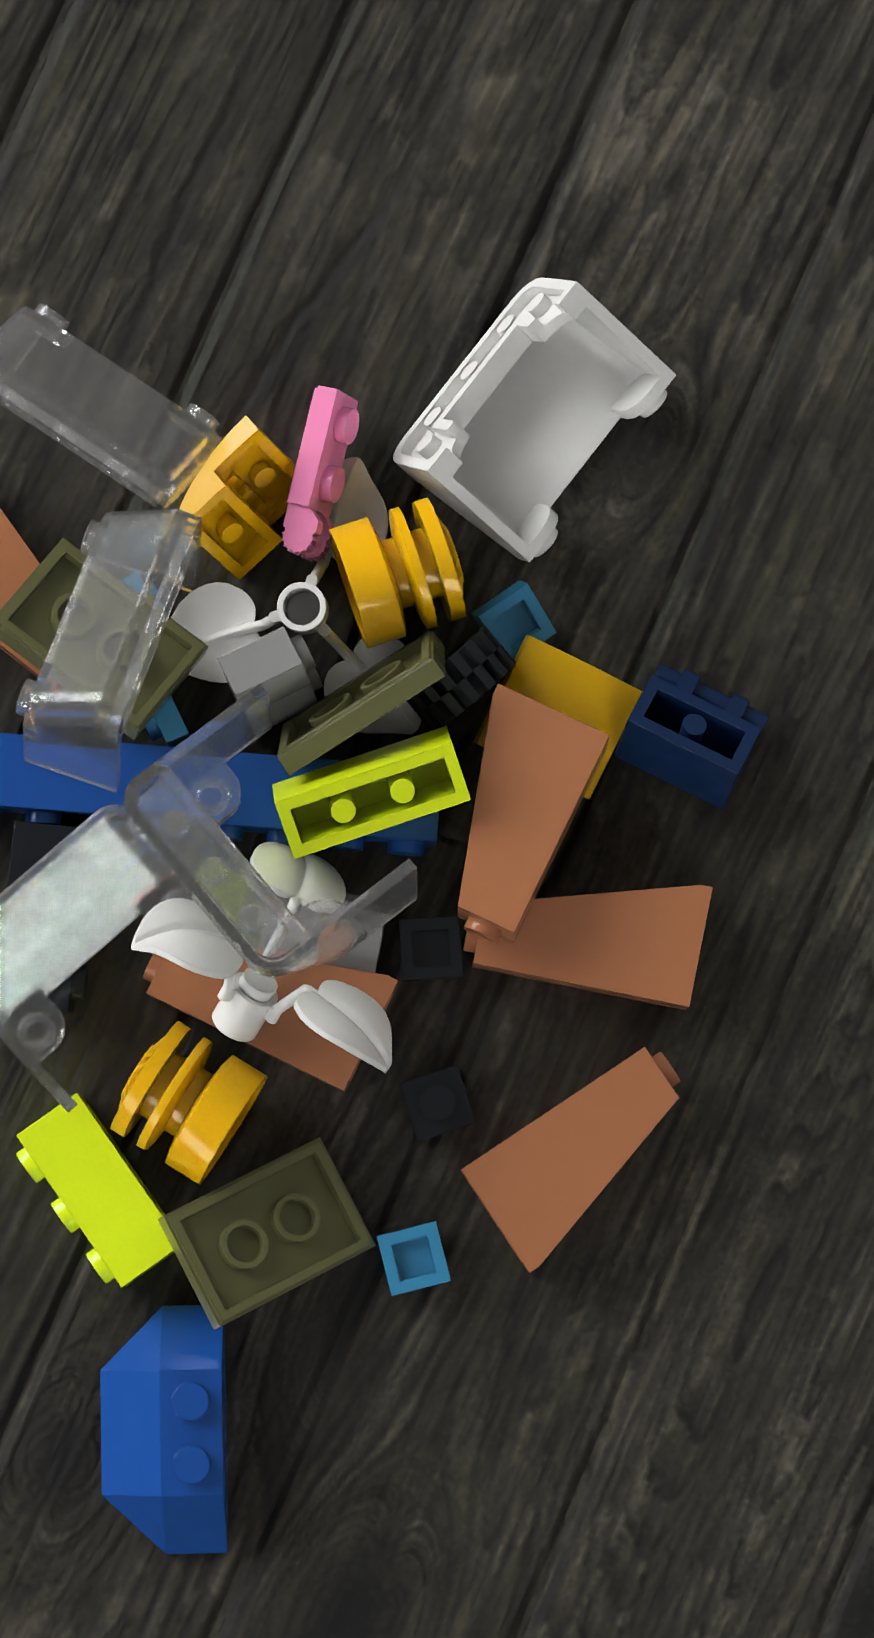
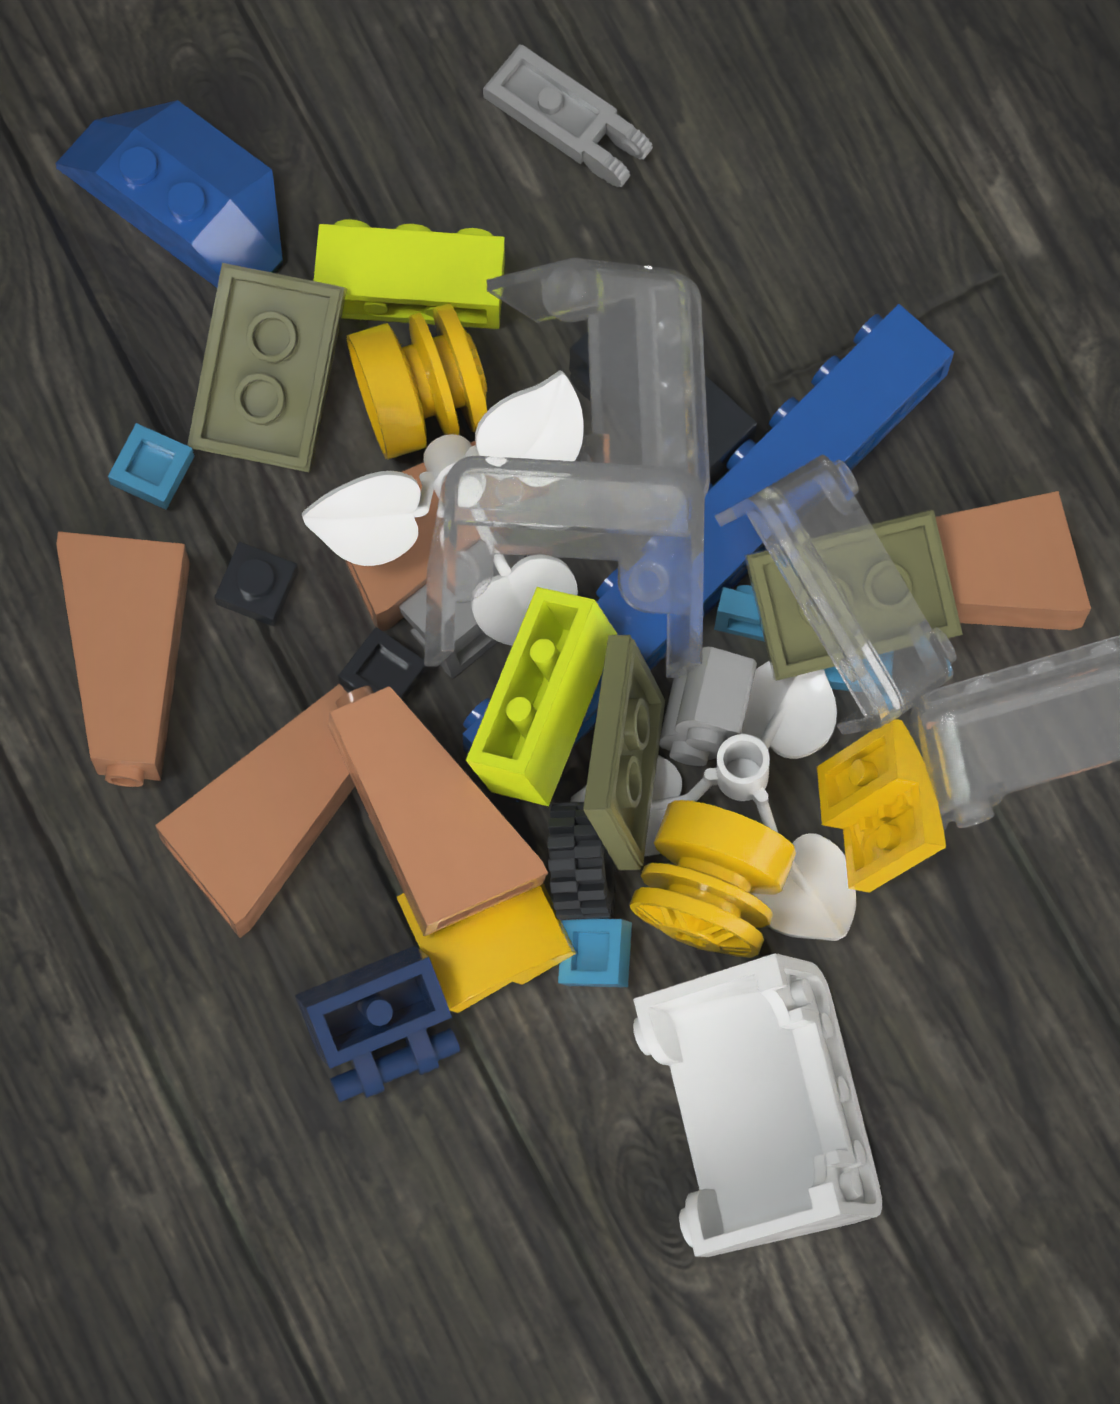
camera: 130 degrees right, 10 degrees down
bright pink hinge [281,385,359,562] -> none

